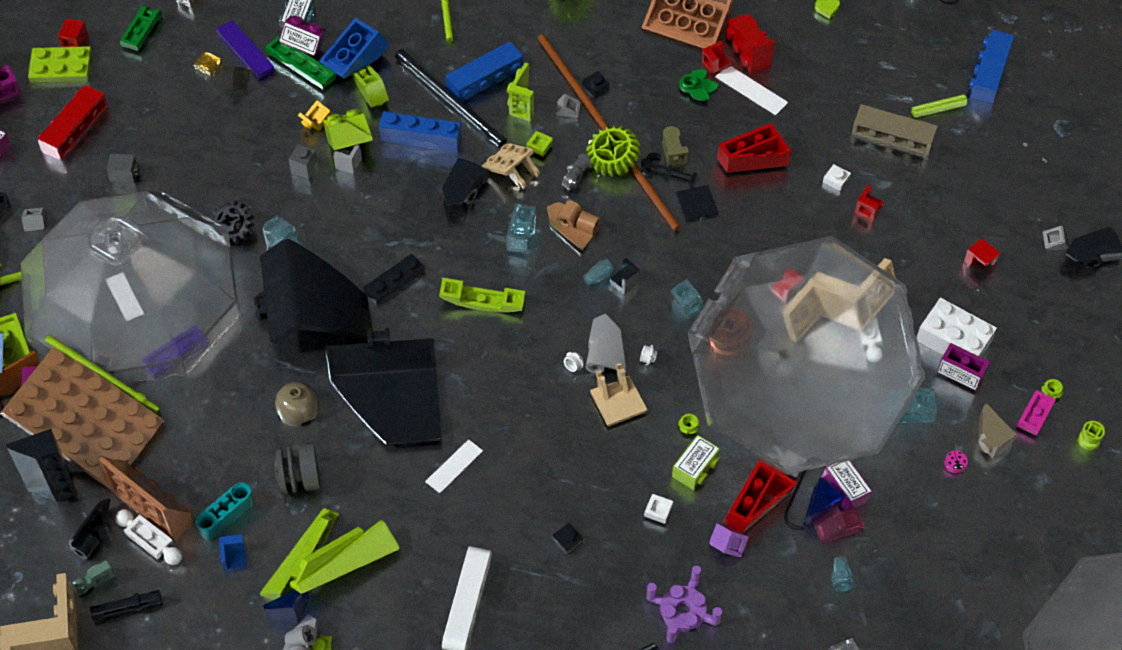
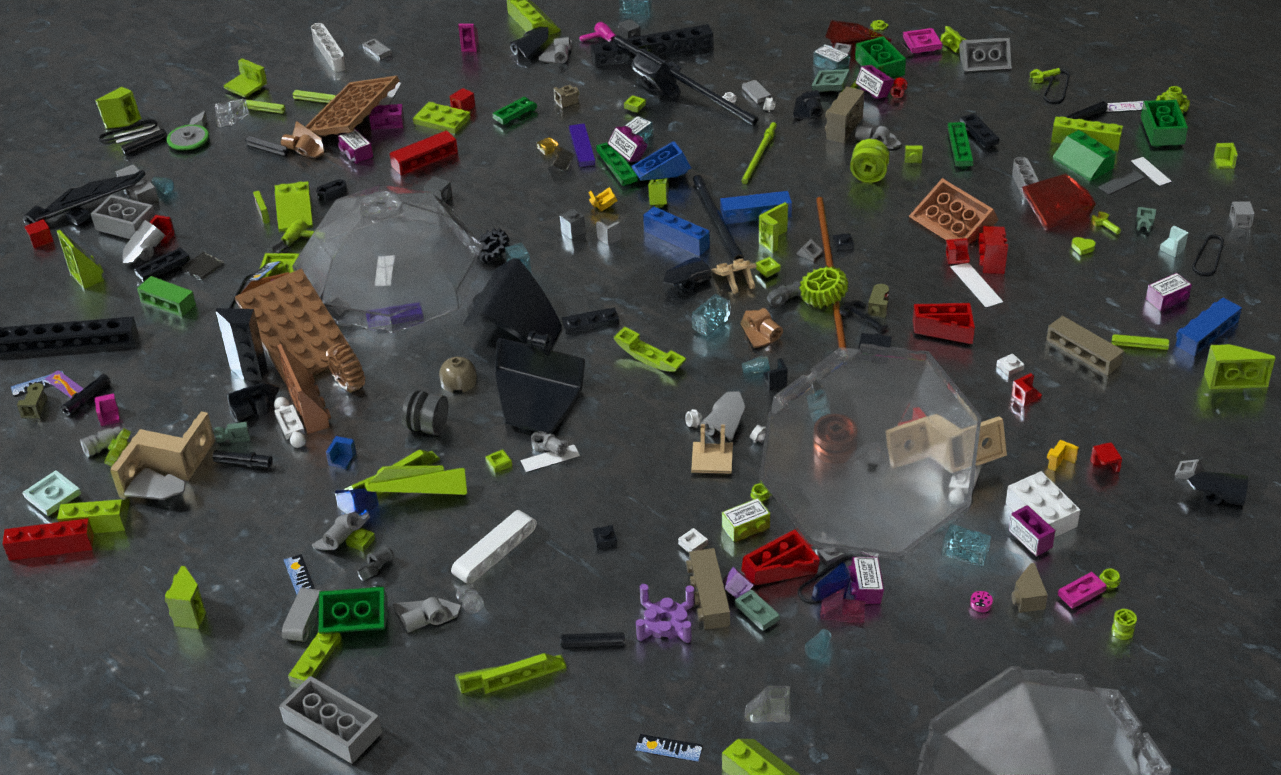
camera: 30 degrees right, 15 degrees down
lime bar [44,334,160,414] -> none
teal beam [196,483,254,540] -> none
lime slope [323,109,373,150] -> none
green plate [679,69,718,101] -> none
none -> medium nougat gear [326,342,365,393]
none -> lime tile [485,449,513,473]
none -> light grey connector [531,431,569,457]
none -> dark tan brick [686,548,730,630]
none -> sand green plate [735,589,780,631]
none -> yellow bracket [1047,440,1079,471]
none -> brick [1146,273,1192,311]
none -> lime slope [1204,344,1276,389]

